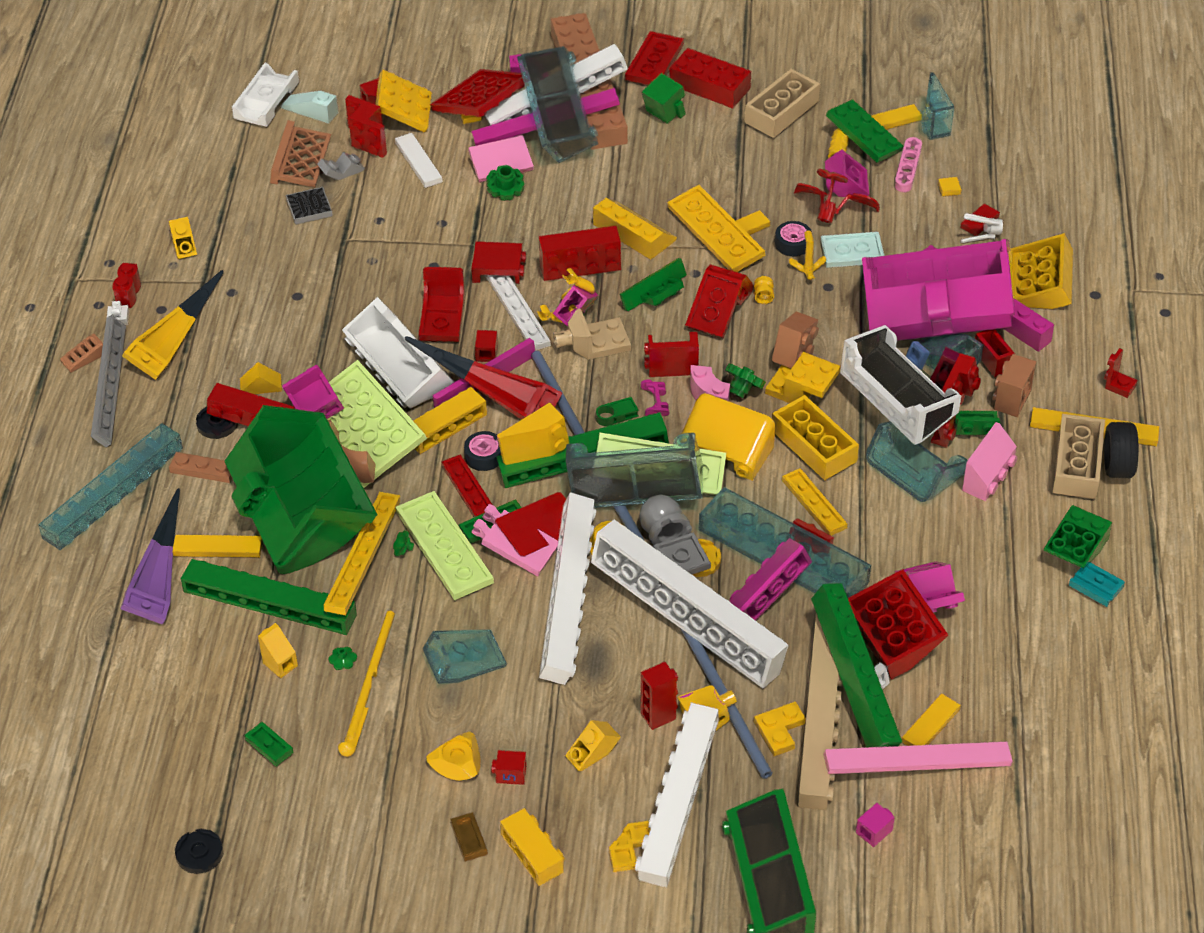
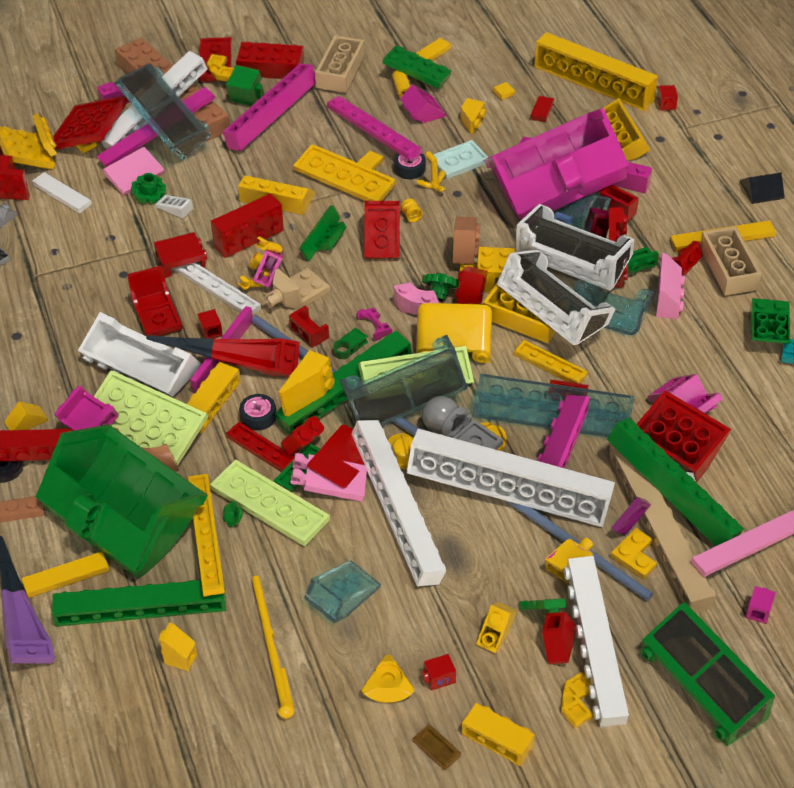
camera: 25 degrees left, 0 degrees up
green plate [244,722,294,767] -> none
green plant [328,647,357,670] -> none
red brick [641,661,678,730] -> none
red panel [644,332,699,377] -> none
red plant [794,169,880,224] -> none
bright pink beam [895,137,922,192] -> none
yellow tile [902,693,961,746] -> none
clear light blue slope [922,72,954,140] -> none
white plant [961,213,1003,243] -> none
nougat brick [993,354,1037,417] -> none
red bracket [1104,348,1138,398] -> none
black tyre [1104,422,1139,478] -> none
none -> yellow plate [32,113,57,157]
none -> white slope [155,195,193,219]
none -> yellow tile [207,54,234,82]
none -> dark pink brick [223,63,316,151]
none -> red brick [281,416,325,455]
none -> red panel [289,306,329,348]
none -> dark pink plate [327,96,422,160]
none -> red brick [455,266,488,305]
none -> yellow slope [461,98,487,134]
none -> white windscreen [497,250,615,345]
none -> green wing [519,598,566,613]
none -> yellow brick [535,32,658,111]
none -> red slope [542,612,576,664]
none -> magenta tile [611,497,651,535]
none -> red brick [657,85,678,111]
none -> red tile [672,241,703,276]
none -> black slope [740,172,785,204]

